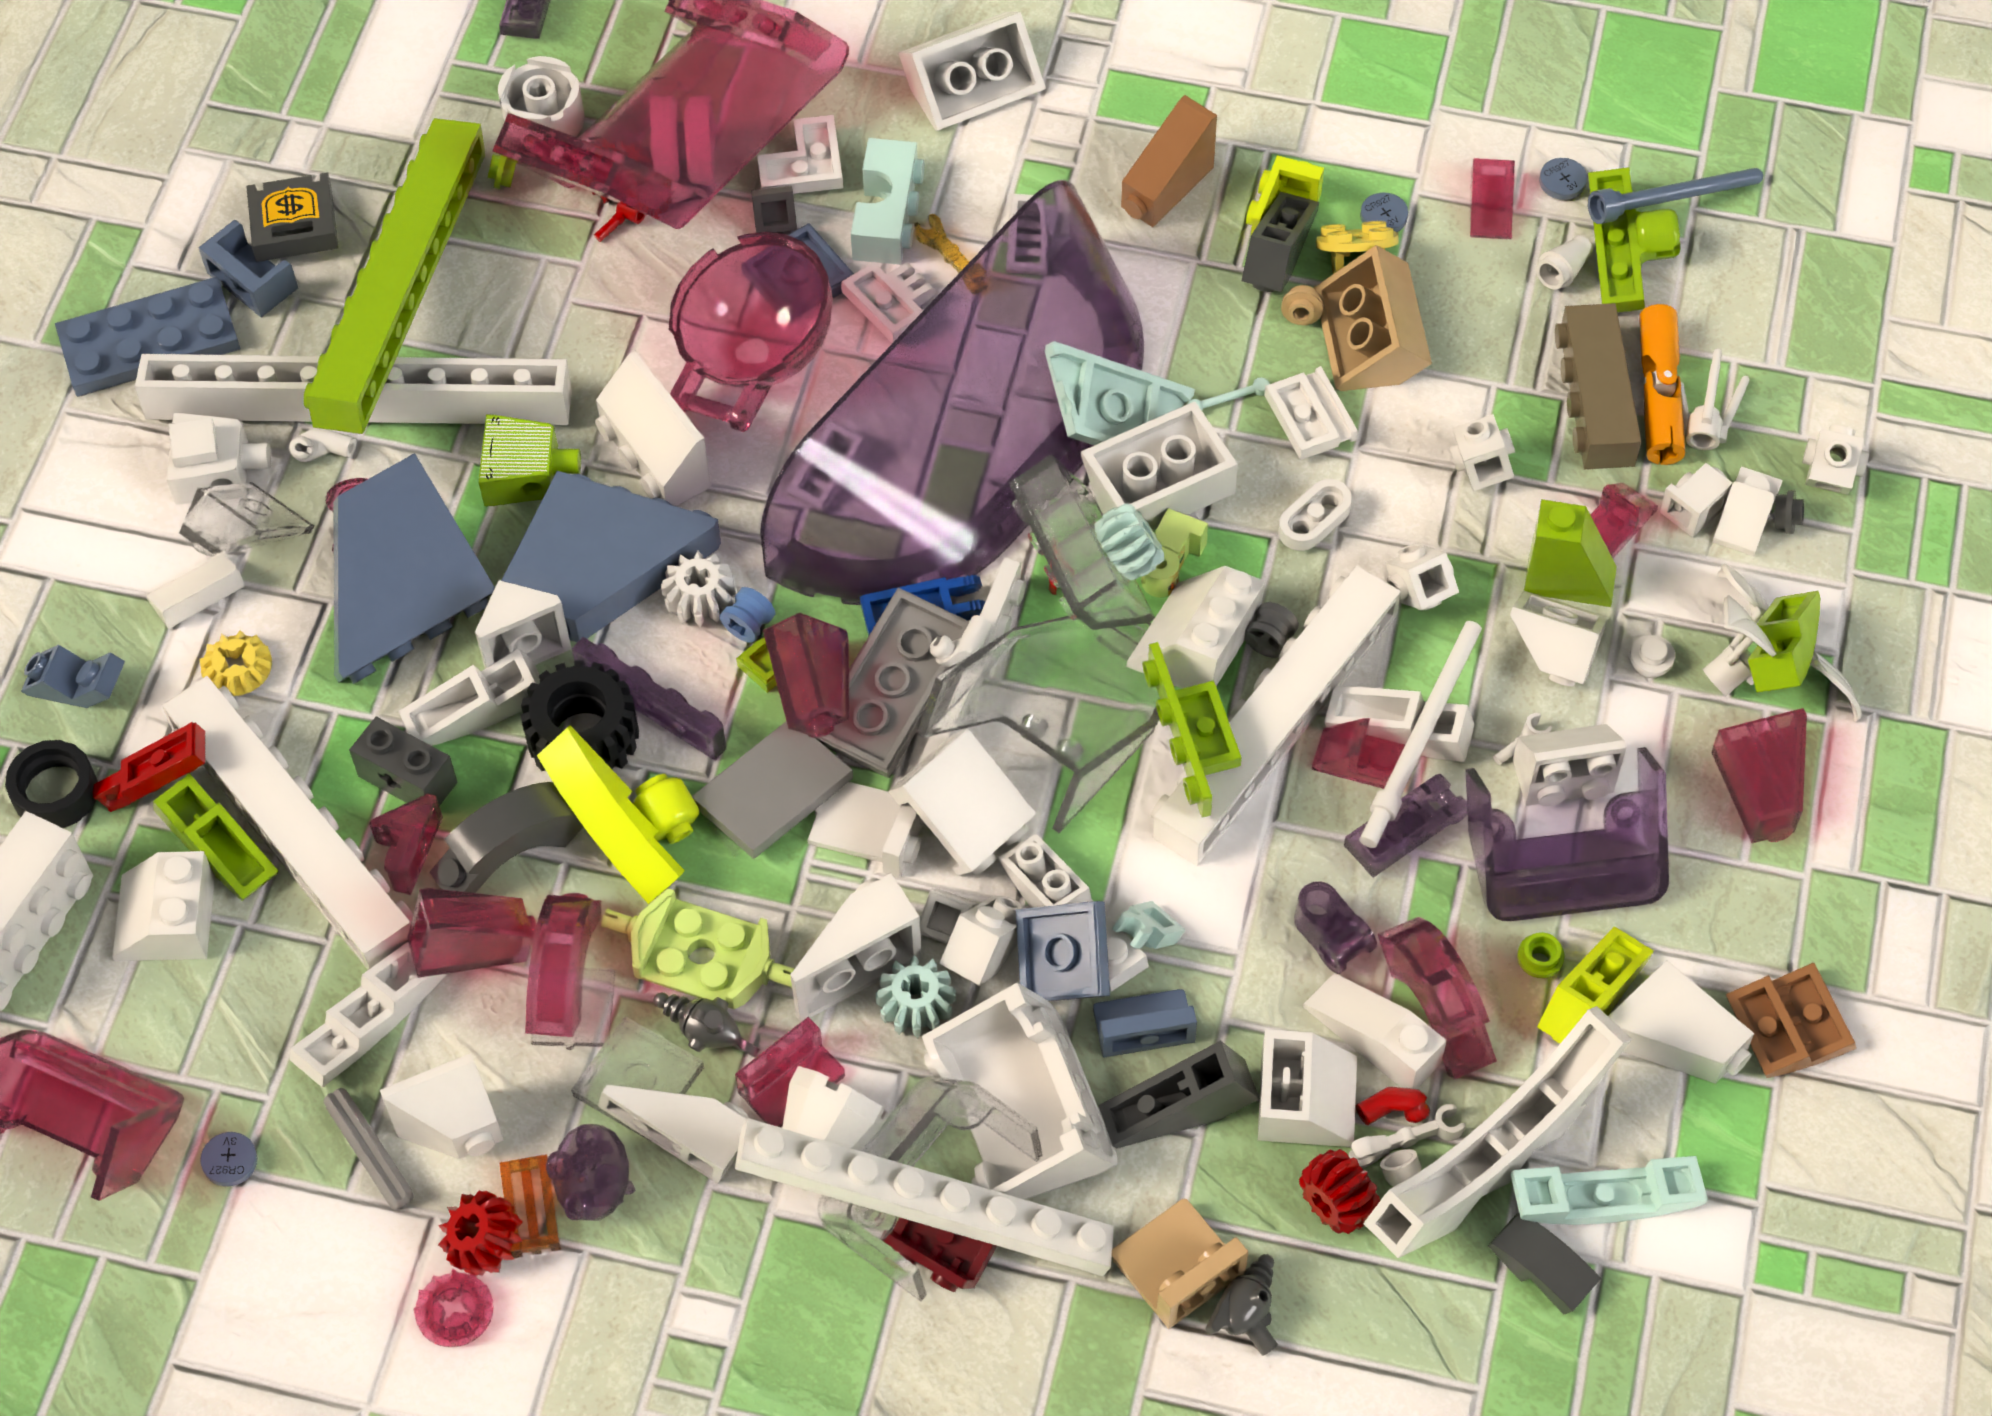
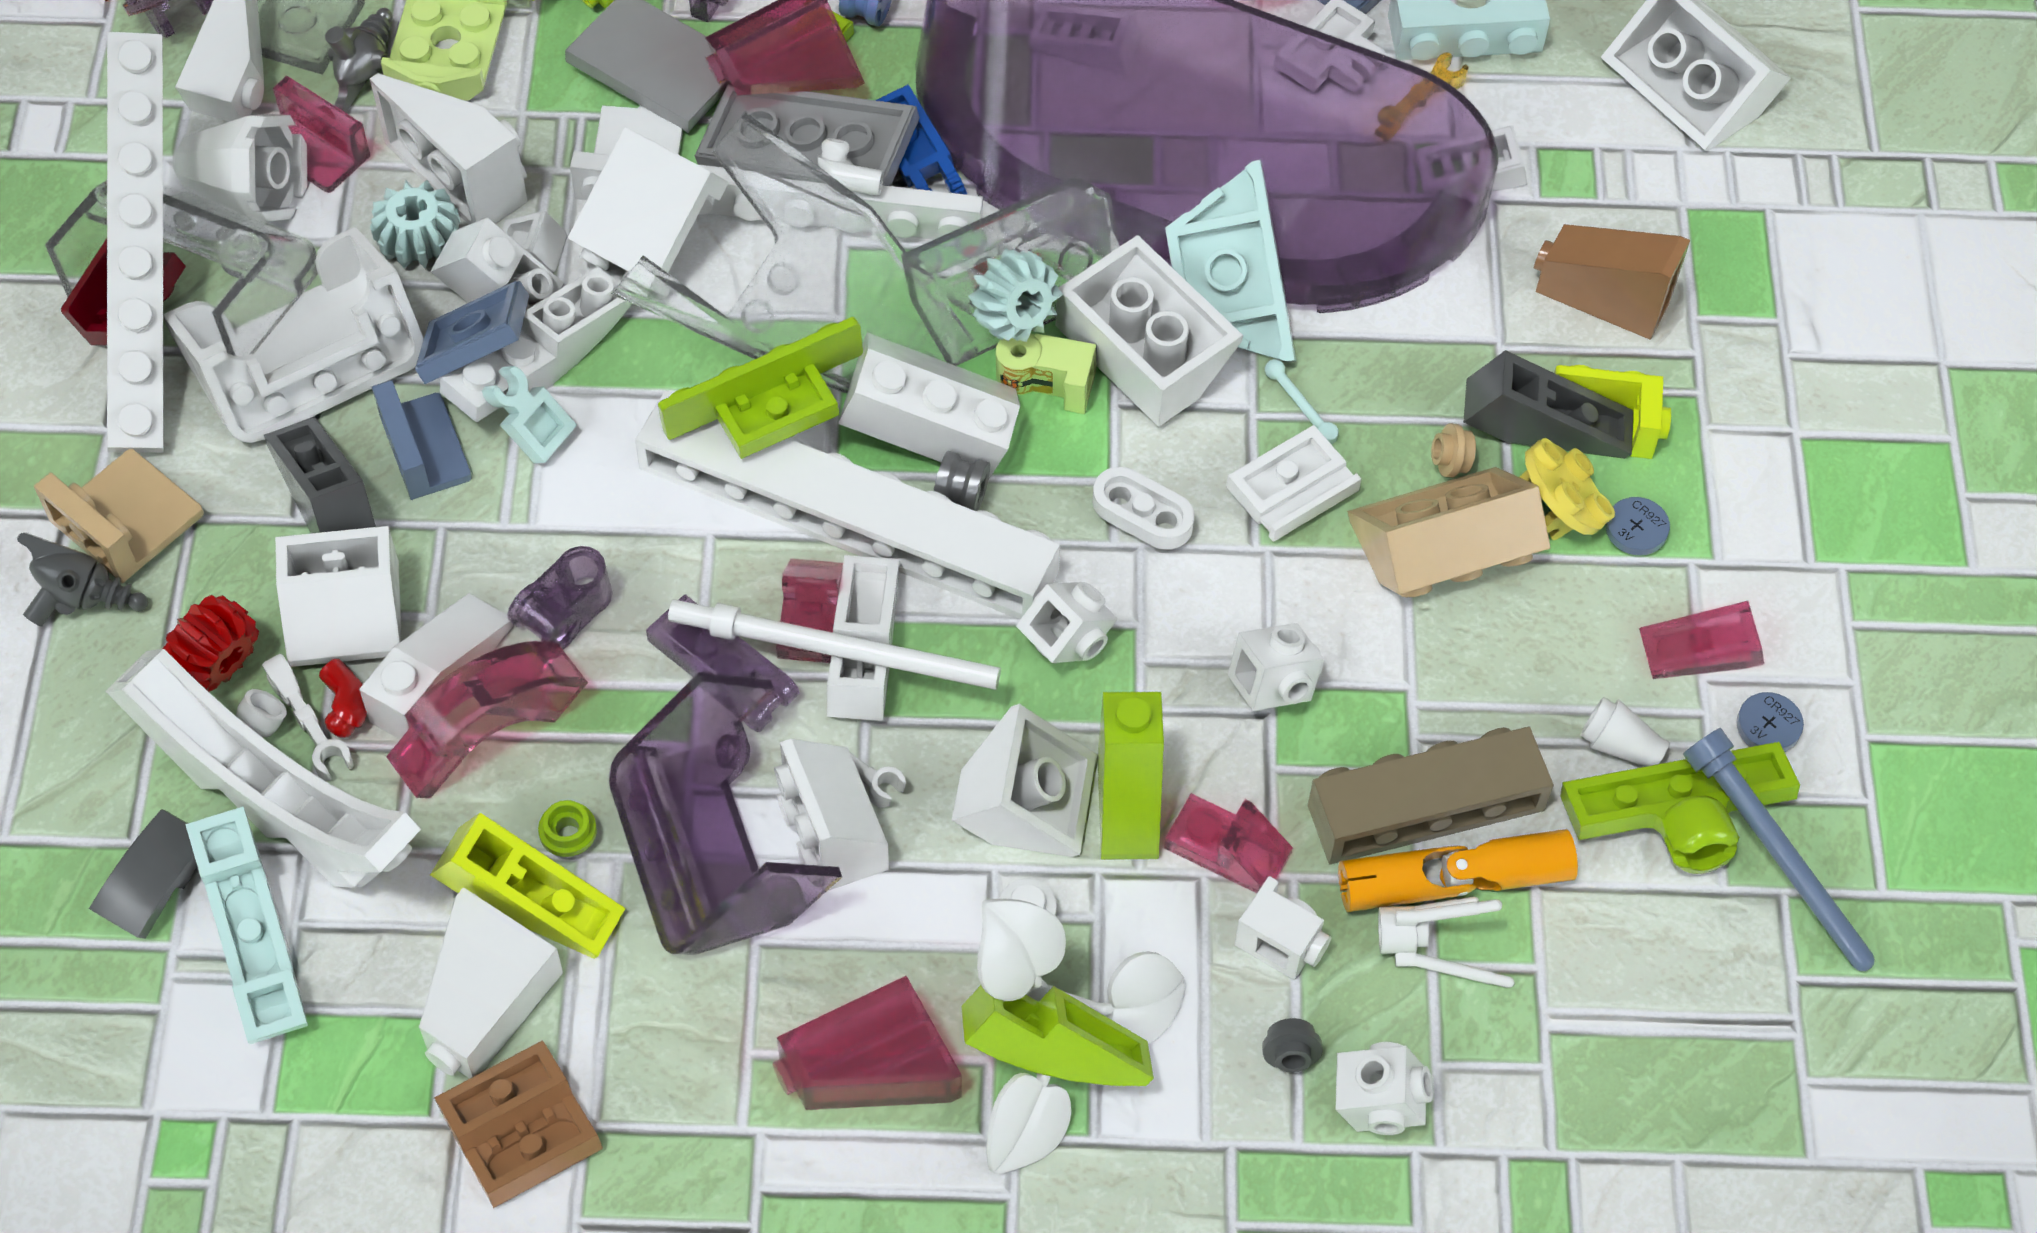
camera: 75 degrees right, 0 degrees up
white slope [1712,466,1783,556] -> none

